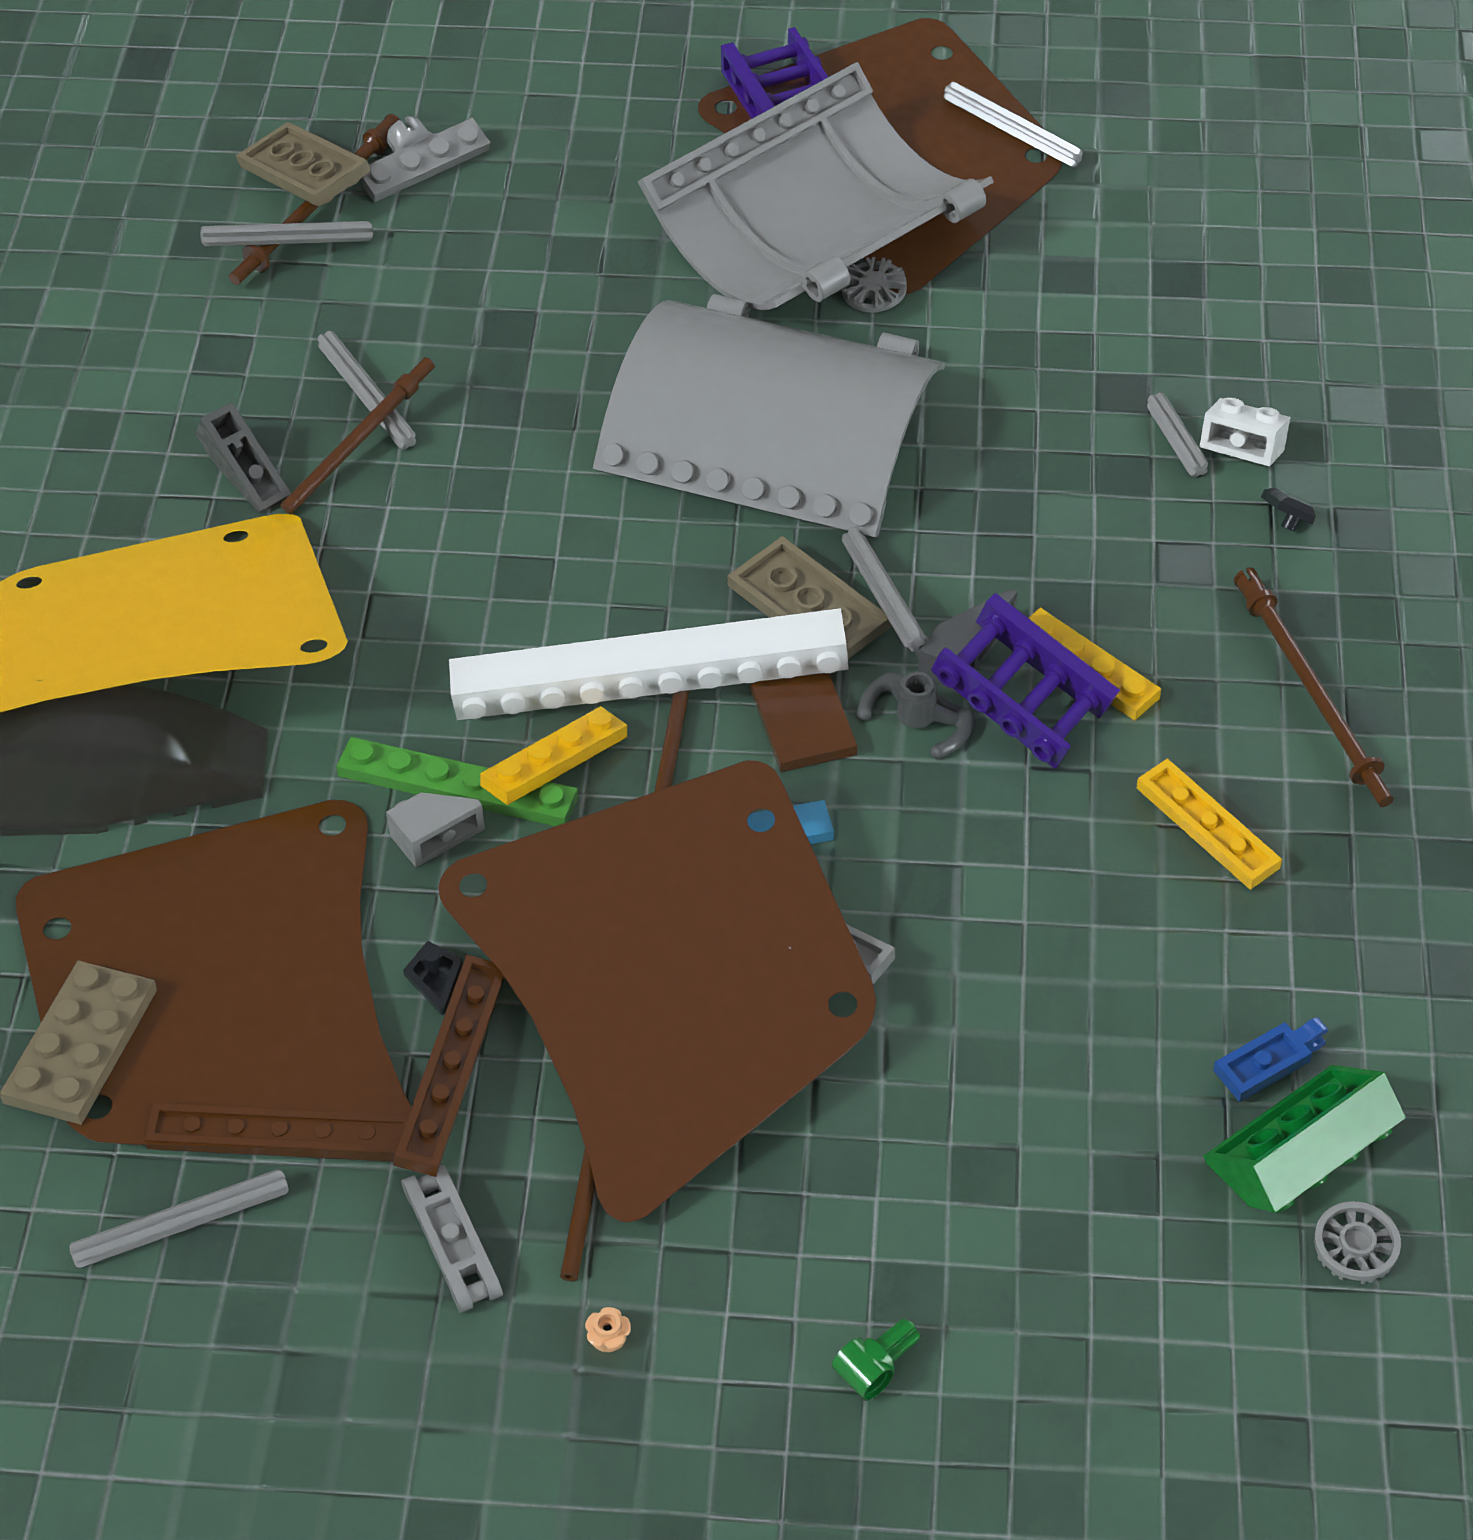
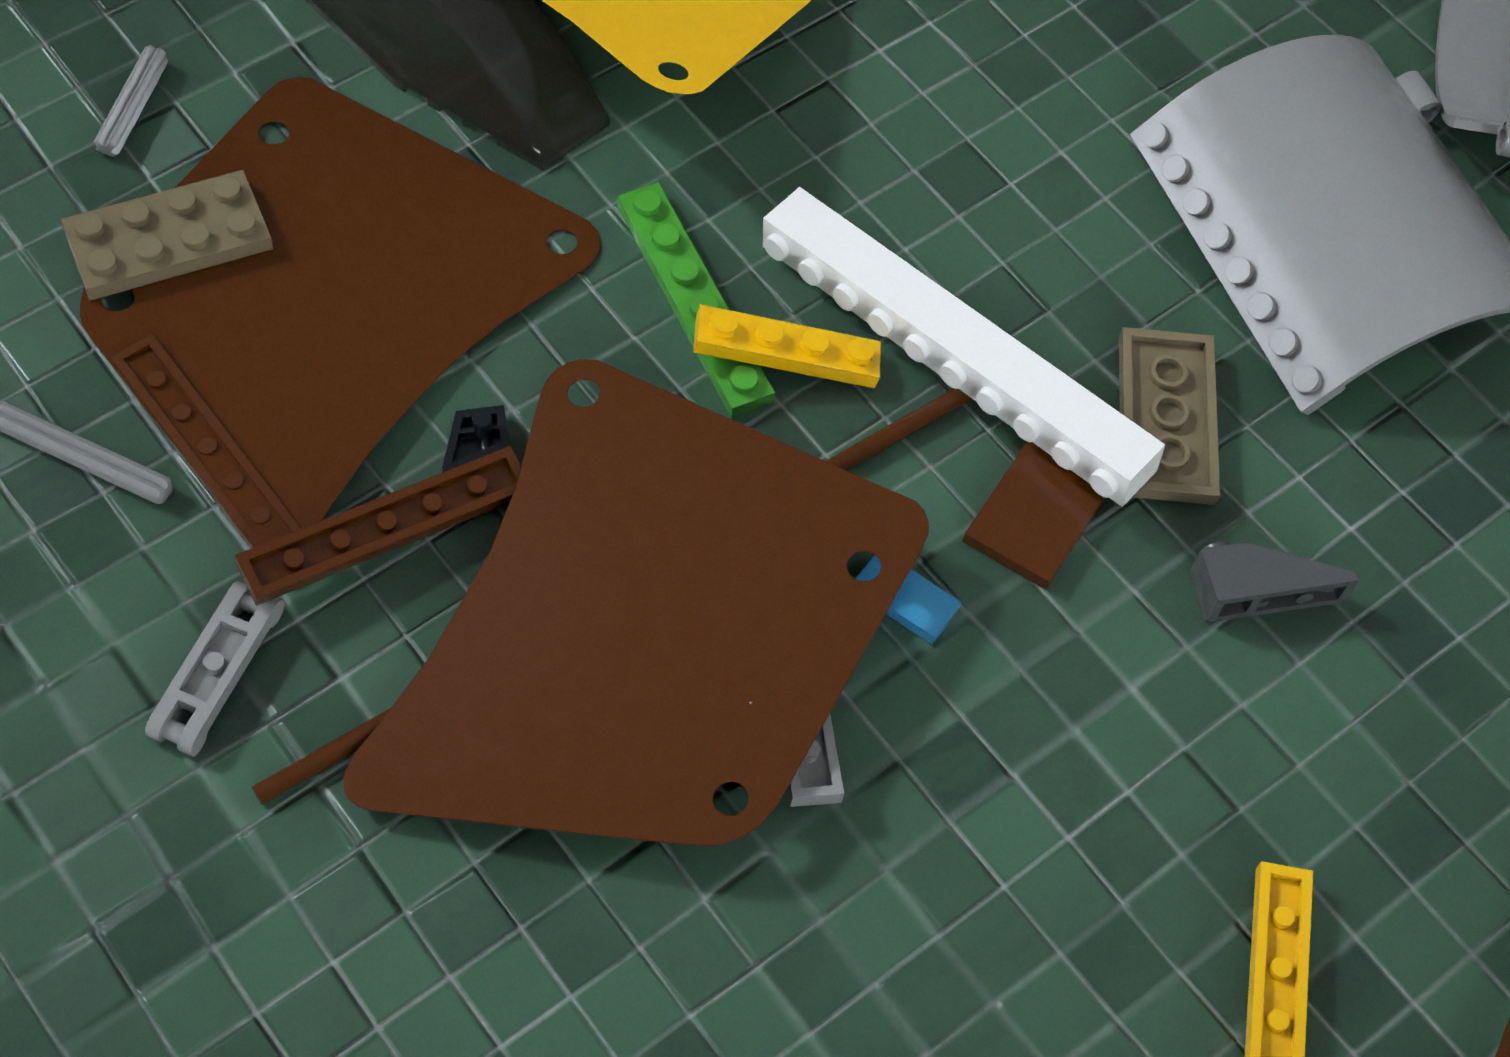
camera: 40 degrees right, 10 degrees up
light grey slope [386,792,485,868] -> none
light nougat plate [585,1307,631,1352] -> none
light grey axle [842,527,926,652] -> none
dark grey piece [857,672,976,759] -> none
dark purple fence [931,593,1120,768] -> none
yellow plate [1028,607,1161,721] -> none

